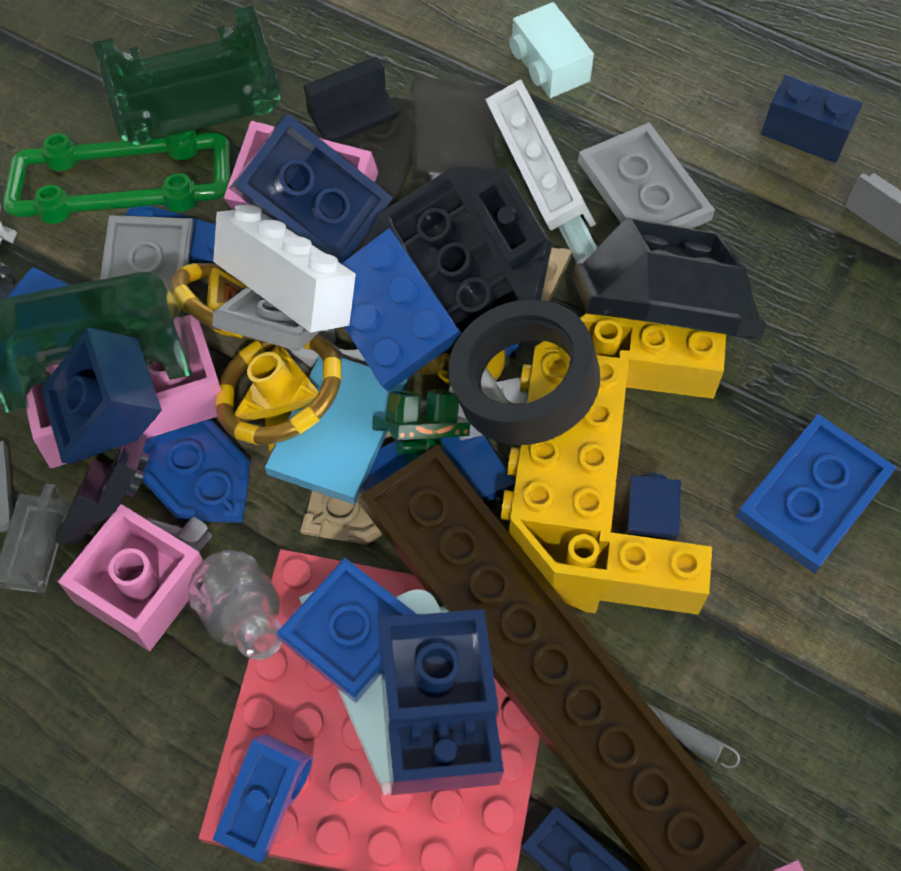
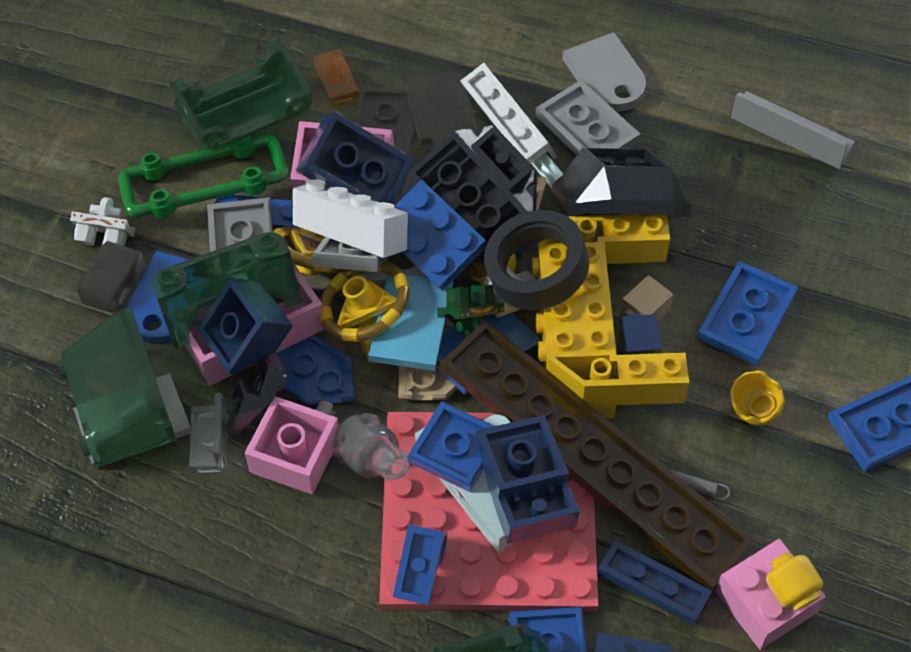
camera: 10 degrees left, 5 degrees down
black panel [303,56,399,143] -> none
light aqua brick [509,2,594,98] -> none
dark blue brick [761,74,863,163] -> none
none -> clear orange plate [312,49,359,105]
none -> light grey tile [562,32,646,112]
none -> tan brick [620,275,673,322]
none -> yellow hair [730,370,785,426]

